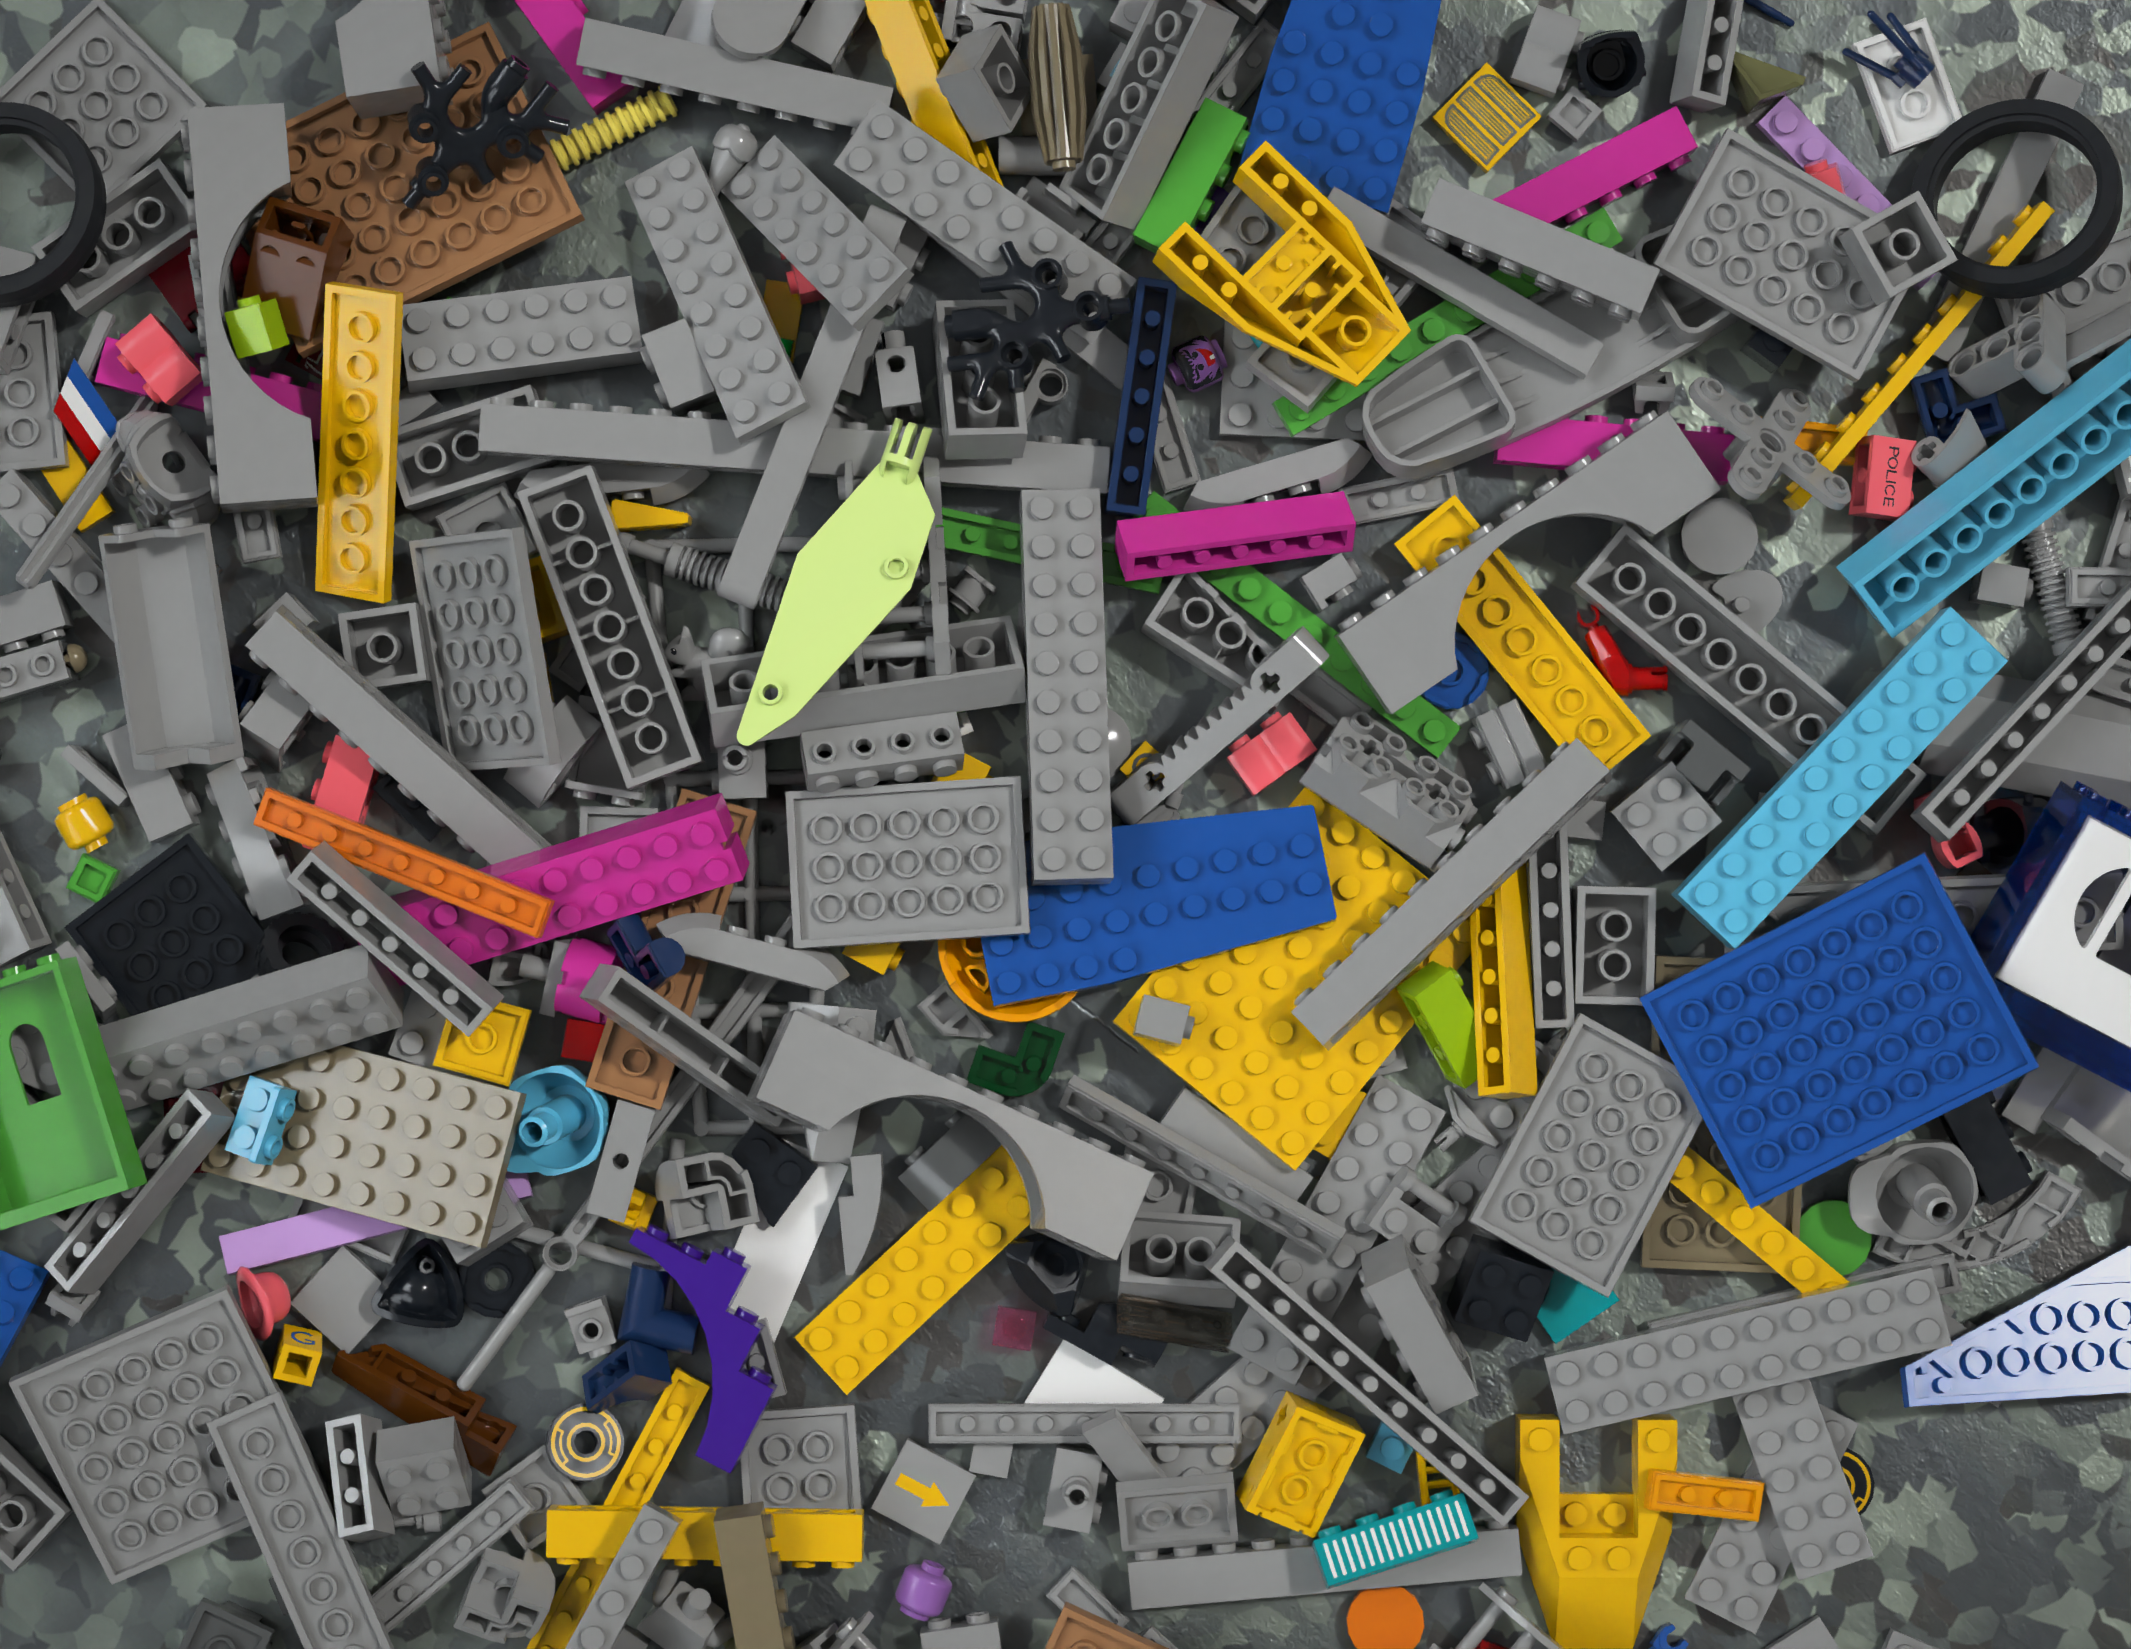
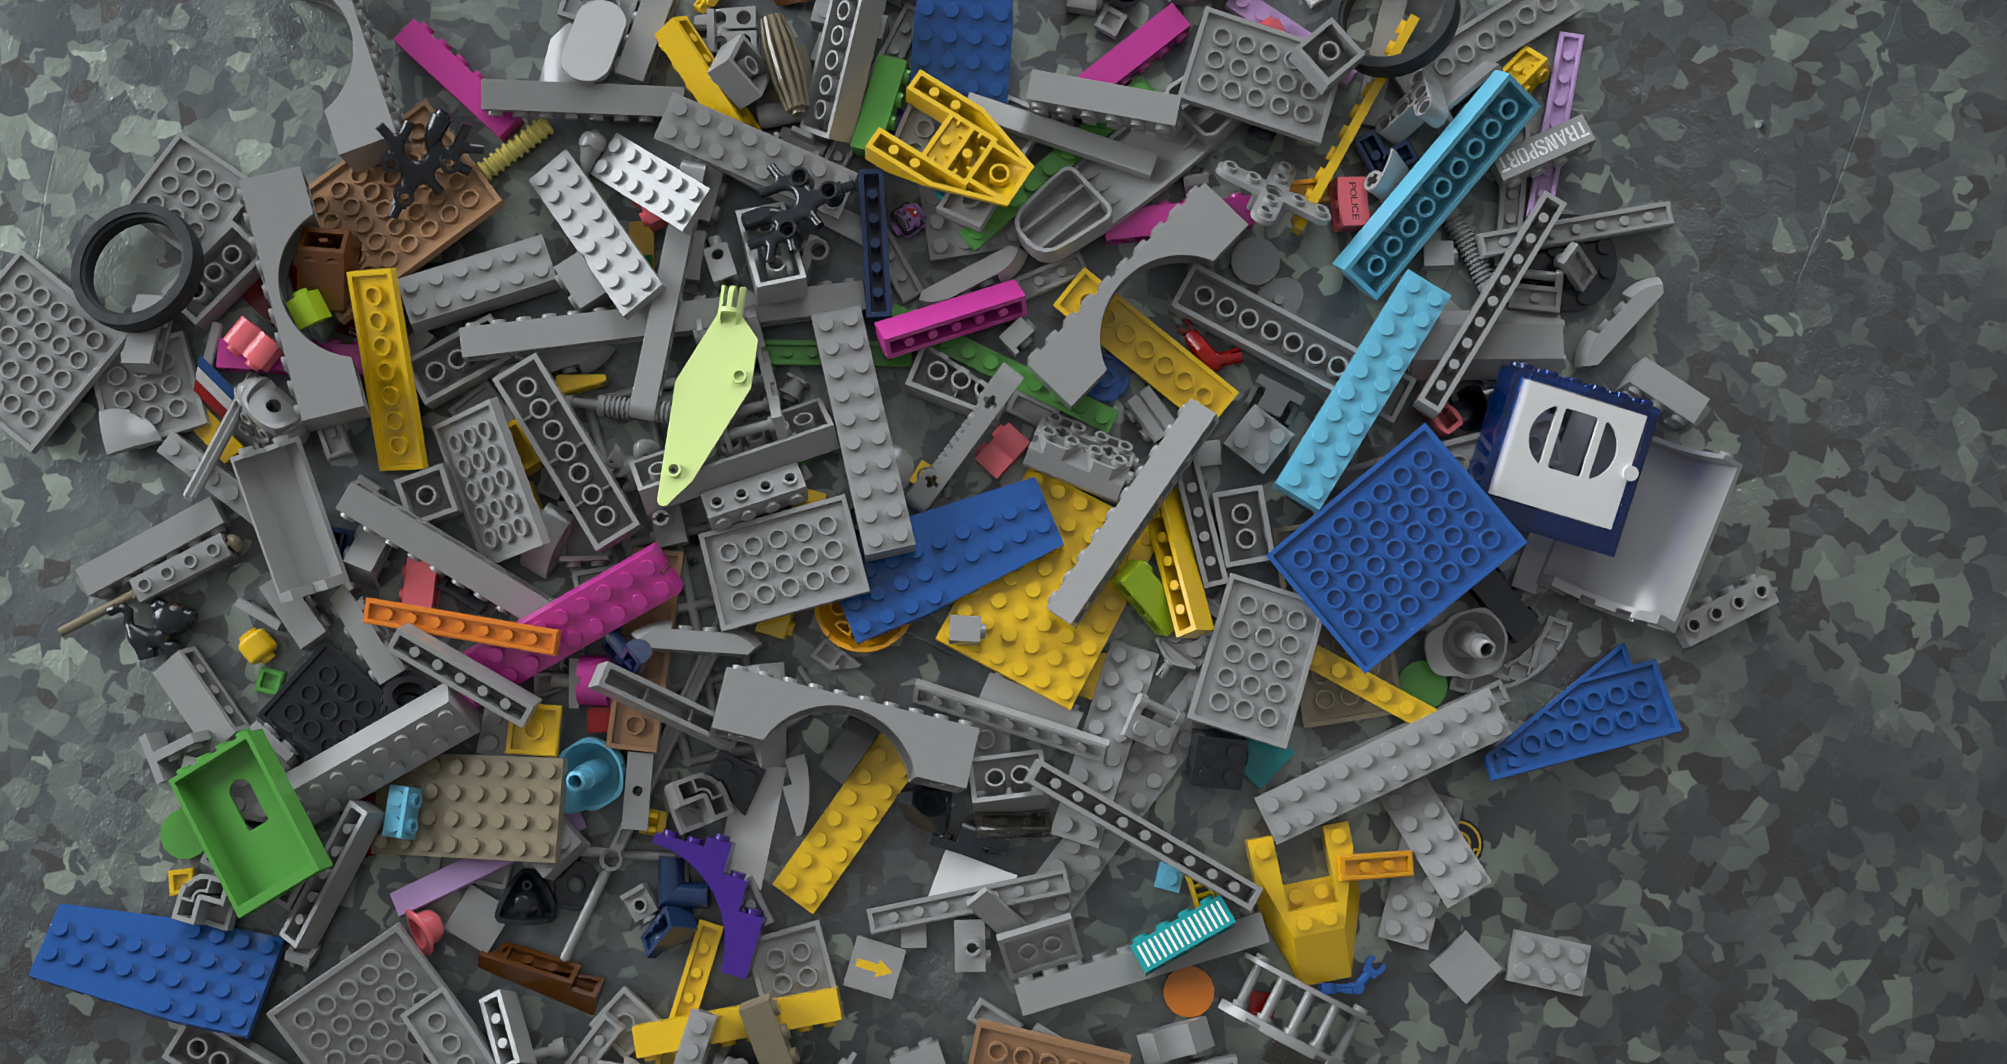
camera: 10 degrees left, 5 degrees down
yellow brick [273,1323,322,1387] -> none
light grey brick [375,1416,472,1519] -> none
tile [545,1403,624,1482] -> none
medium lavender head [895,1559,952,1621] -> none
dark green plate [966,1021,1065,1097] -> none
clear pink plate [992,1305,1037,1351] -> none
yellow piece [1235,1391,1366,1538] -> none
light grey brick [1358,1234,1478,1415] -> none
tile [1431,62,1542,174] -> none

